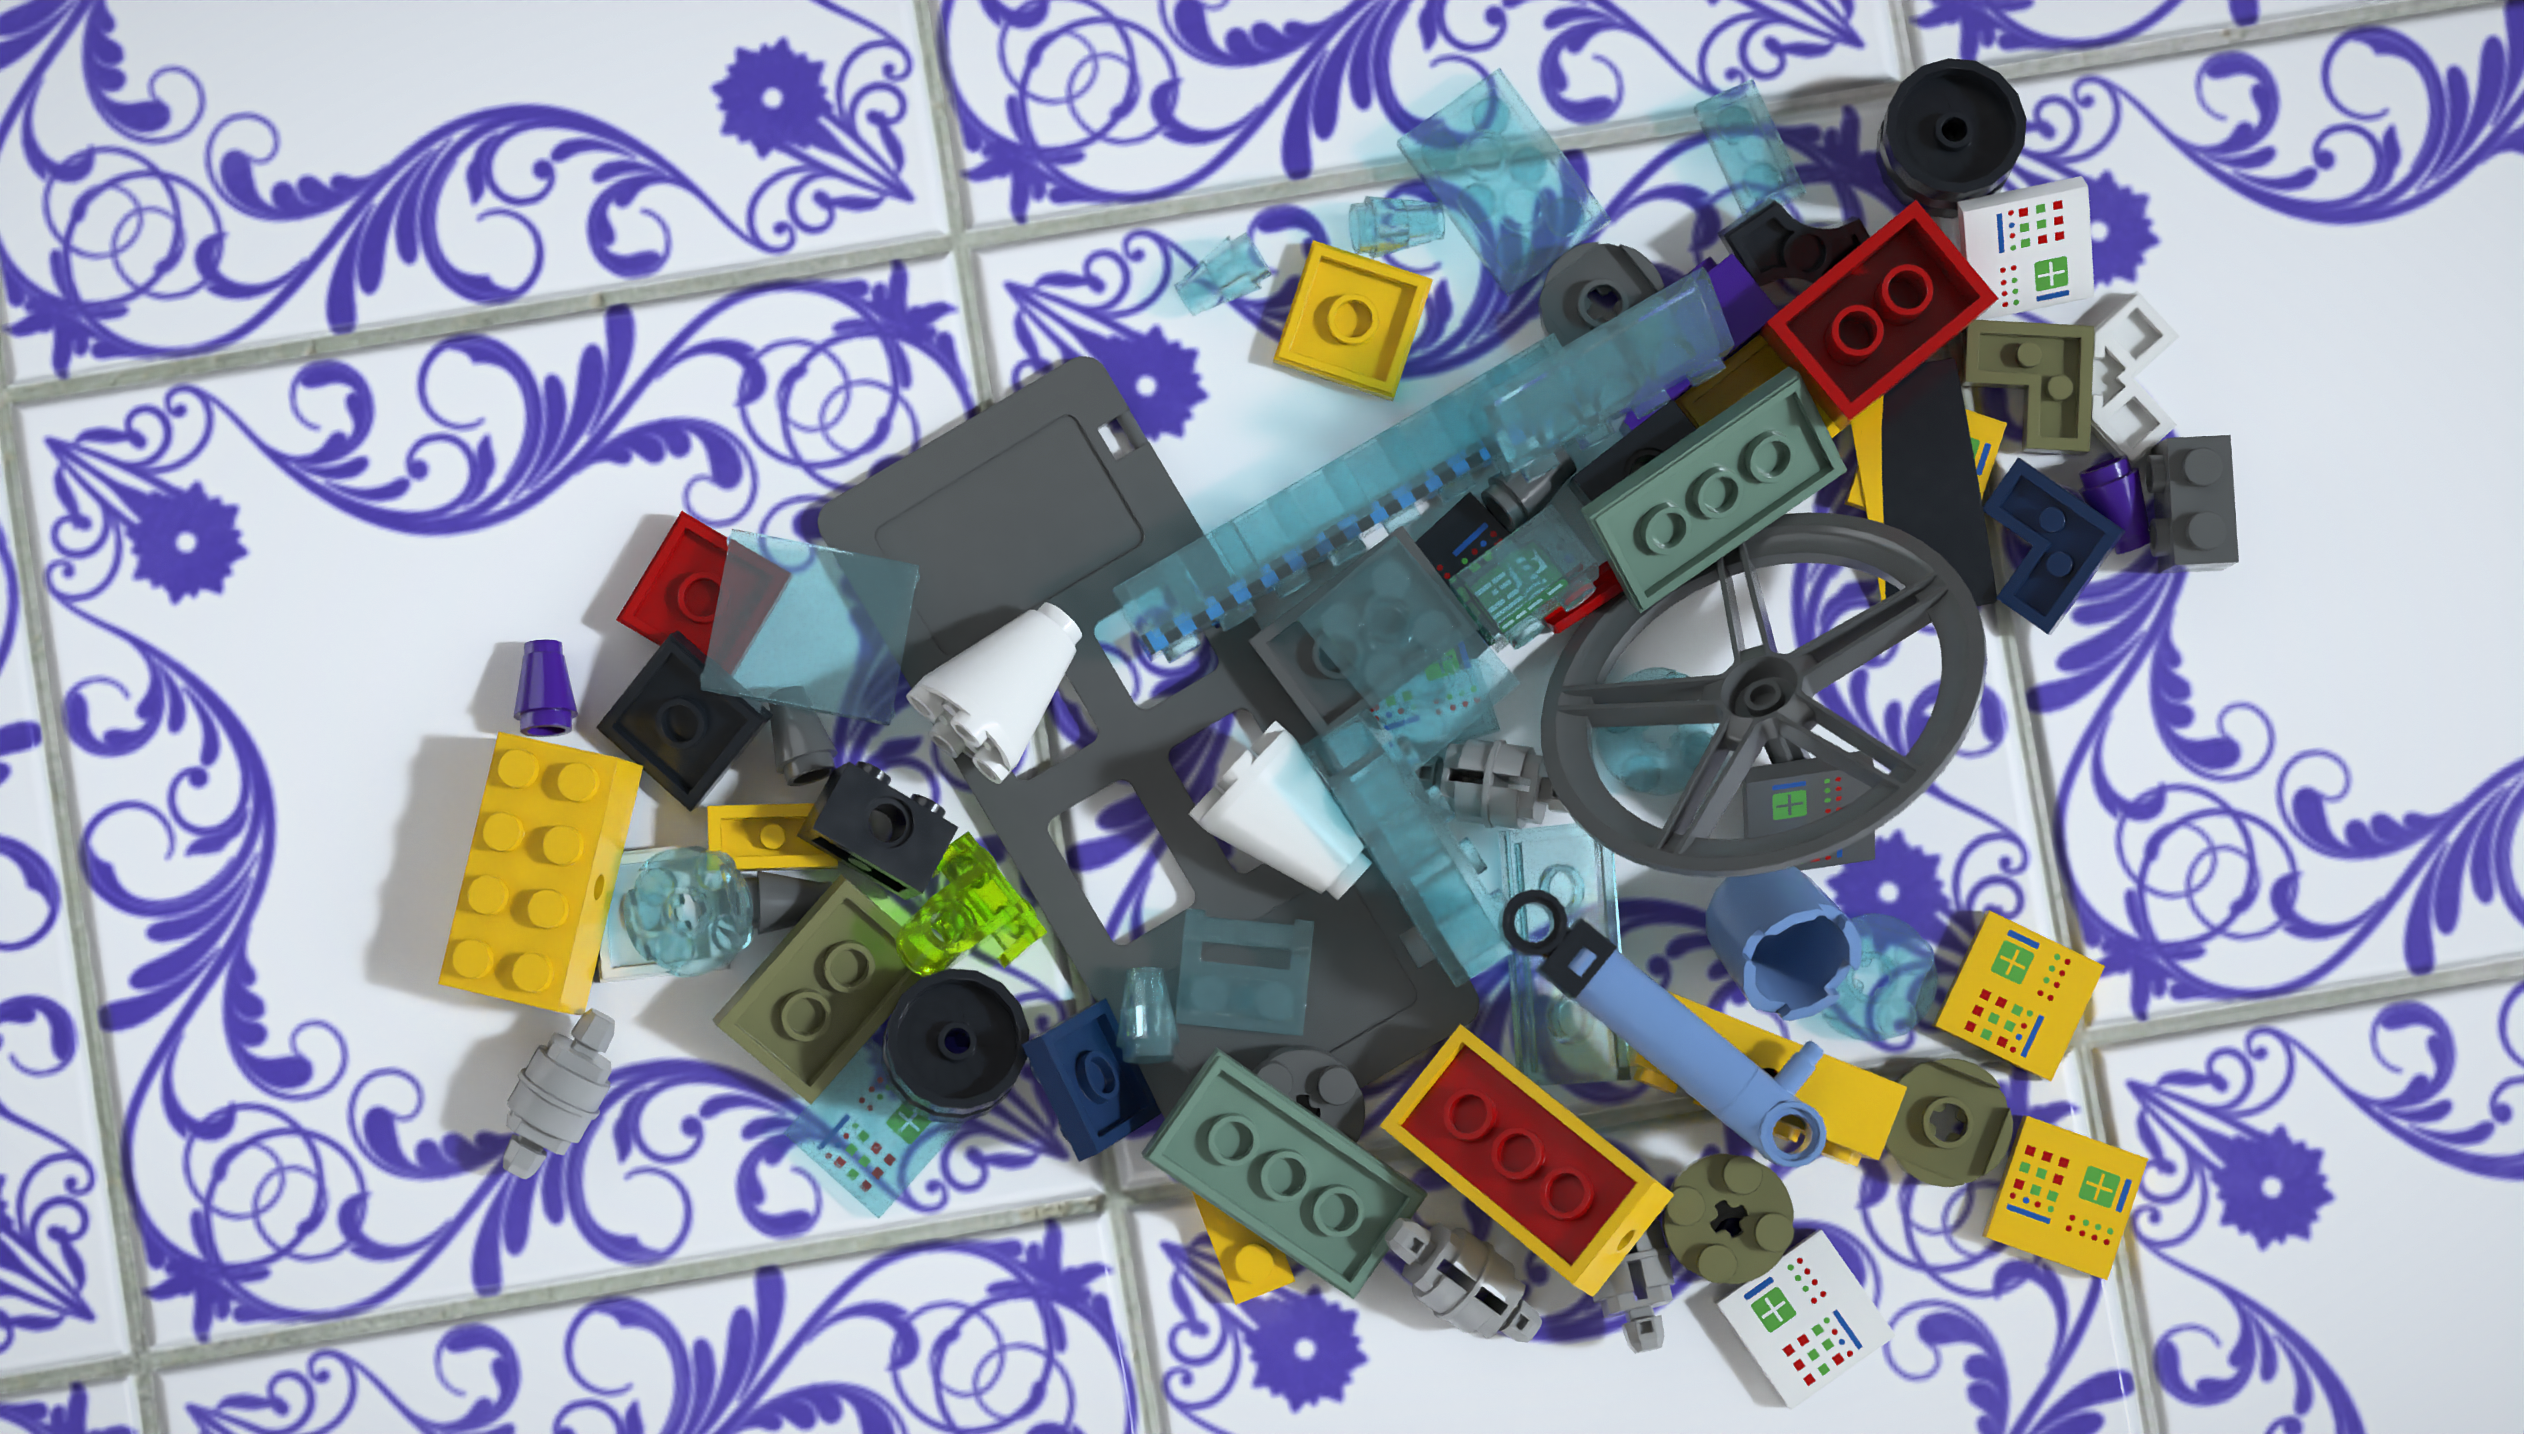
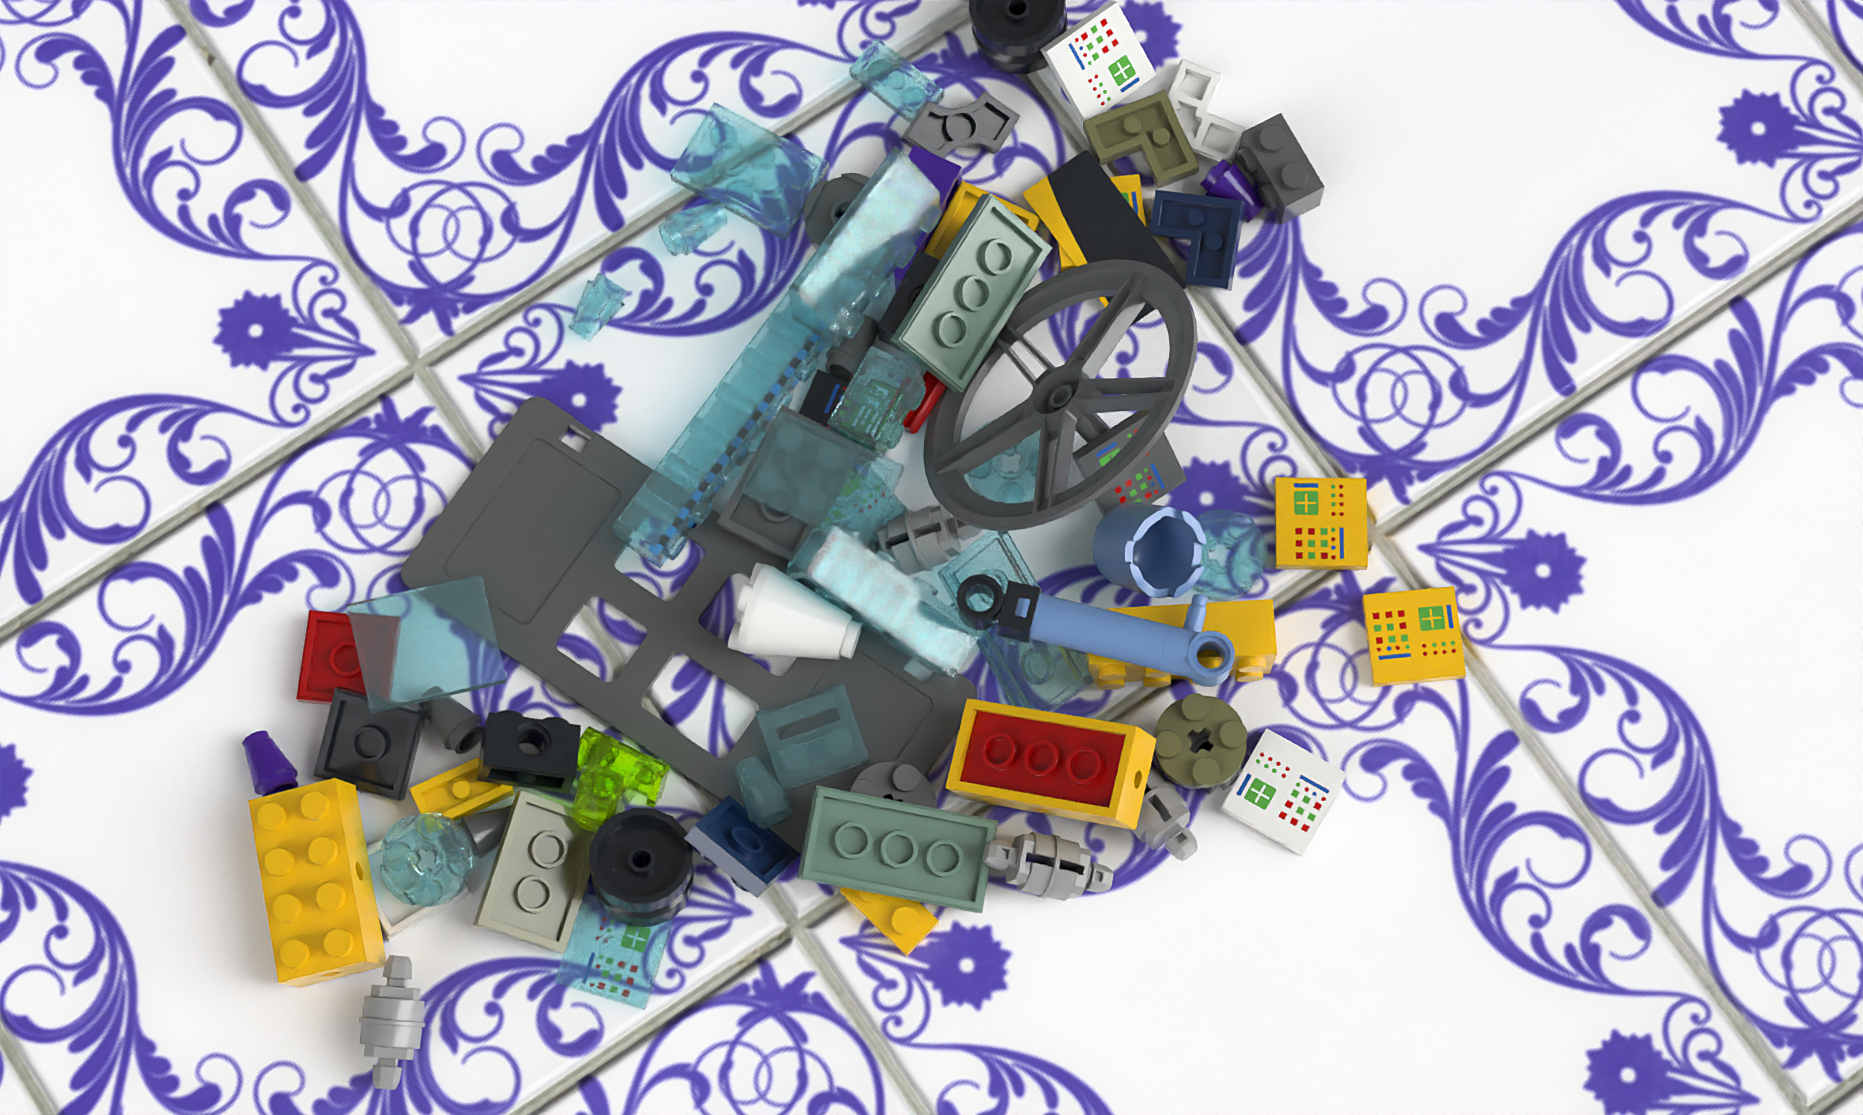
camera: 15 degrees left, 10 degrees down
white cone [906,602,1082,784] -> none
yellow tile [1273,240,1433,401] -> none
red brick [1759,200,1999,430] -> none
olive plate [1884,1058,2013,1187] -> none

